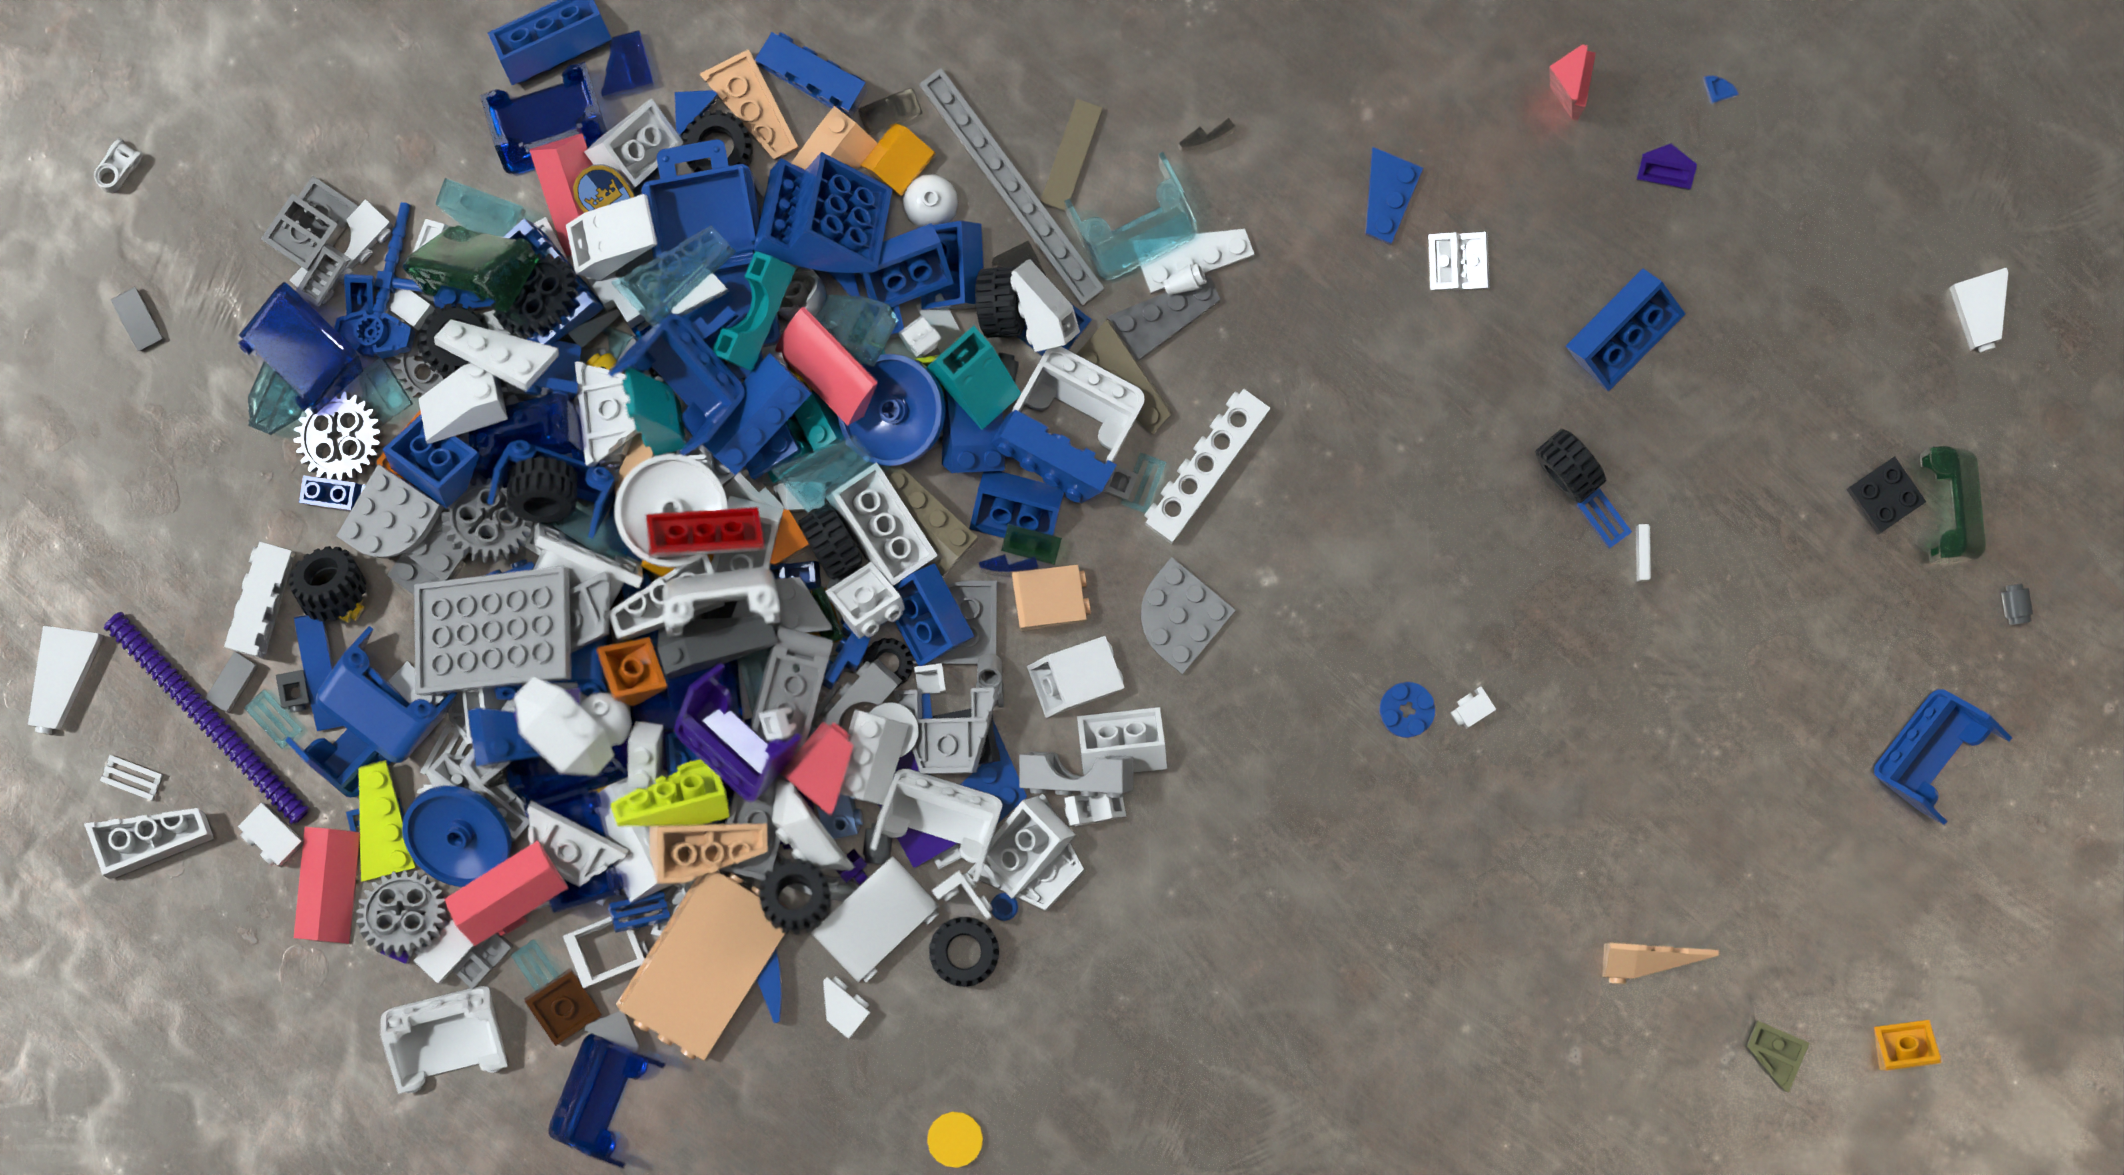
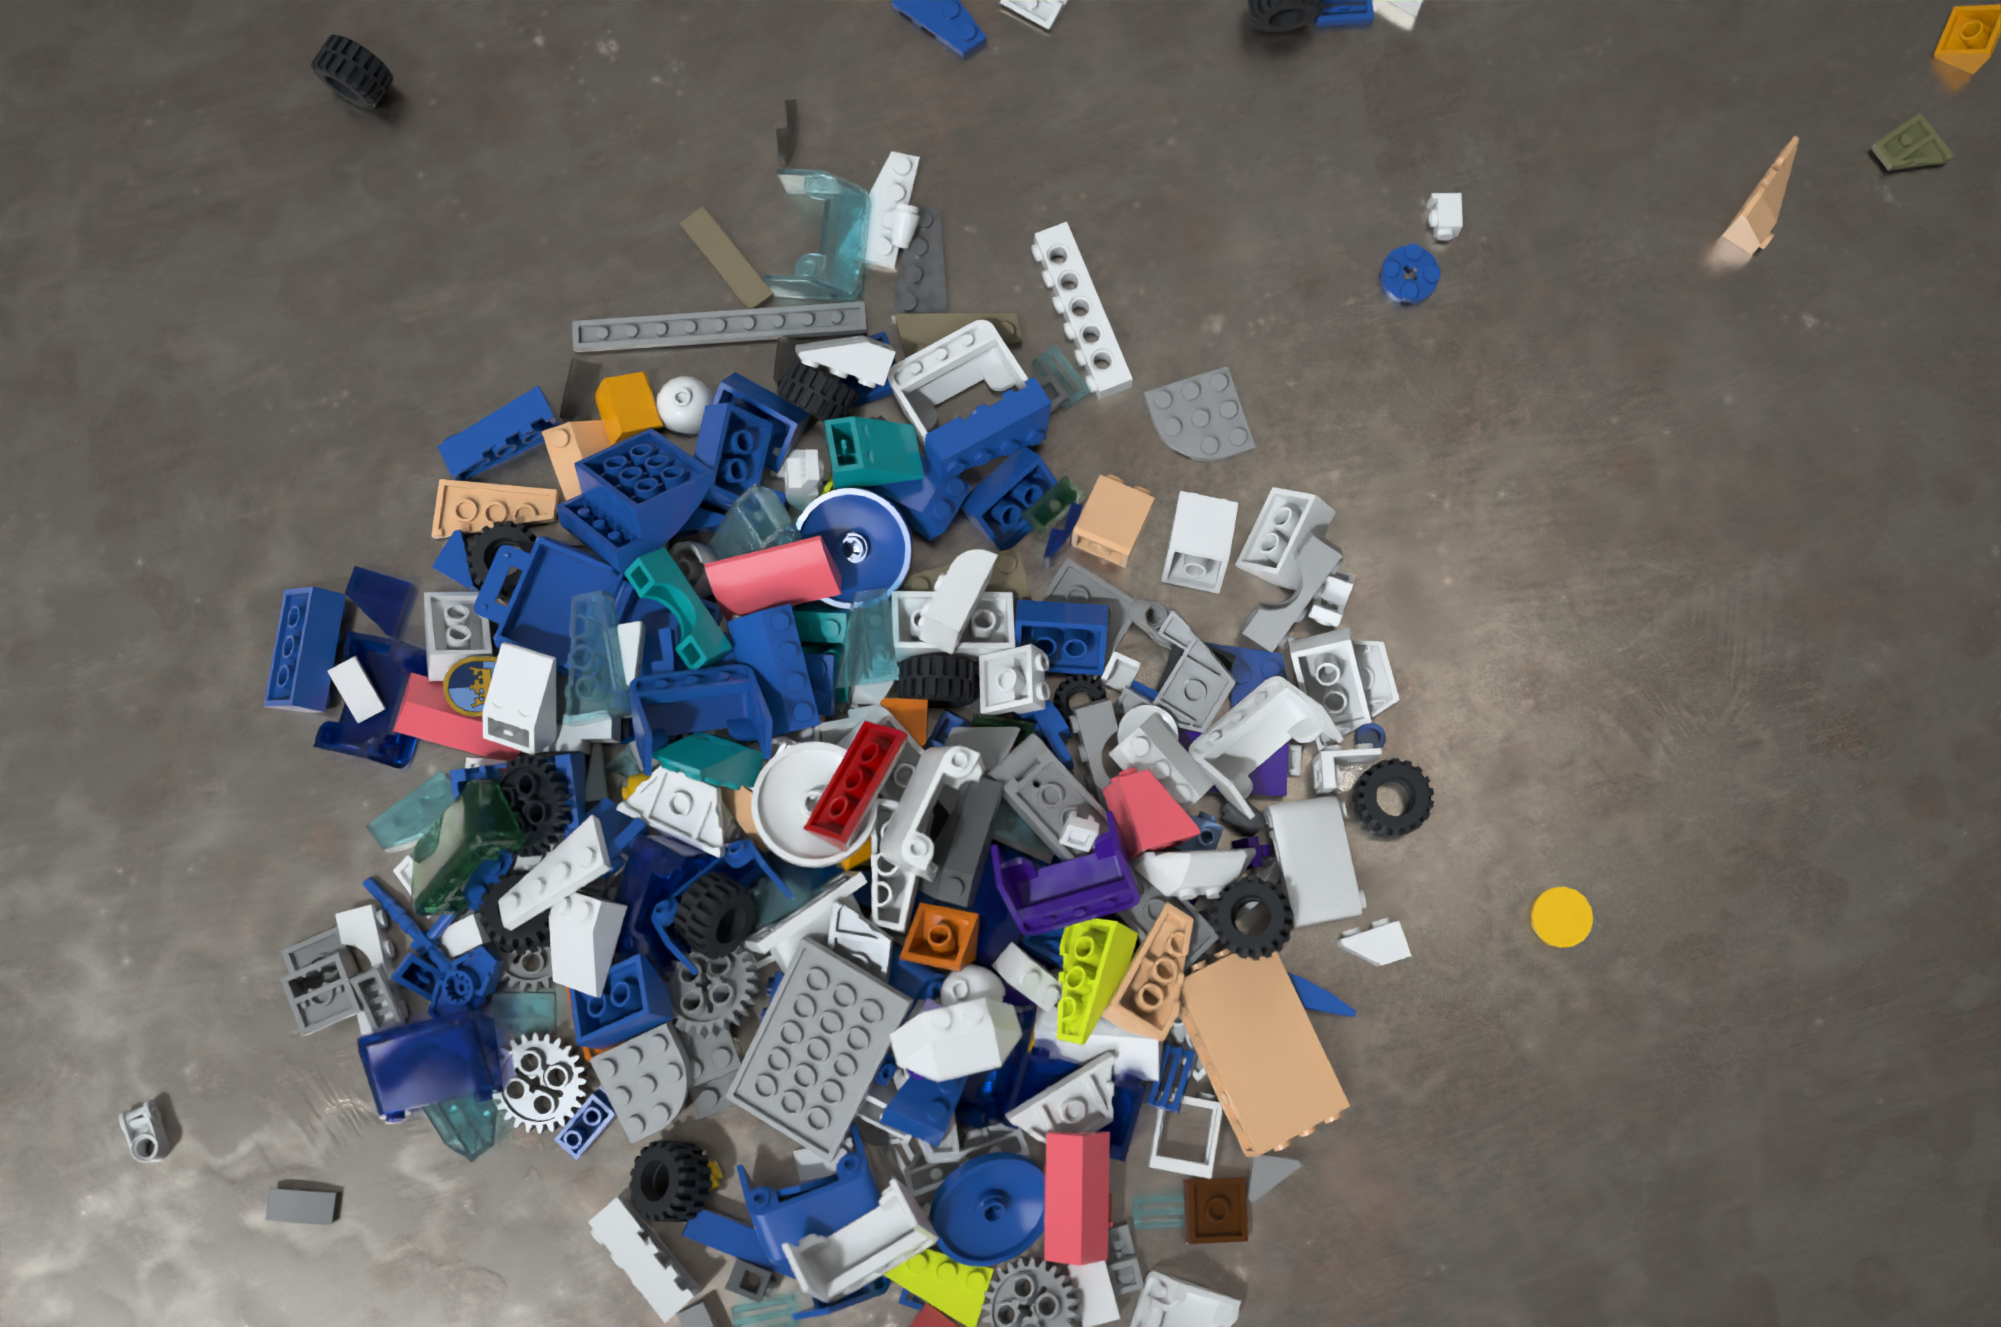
camera: 55 degrees left, 5 degrees down
clear blue windscreen [548,1033,666,1169] -> none
none -> white tile [328,656,386,723]
none -> white windscreen [781,1178,938,1303]
none -> white brick [918,549,998,655]

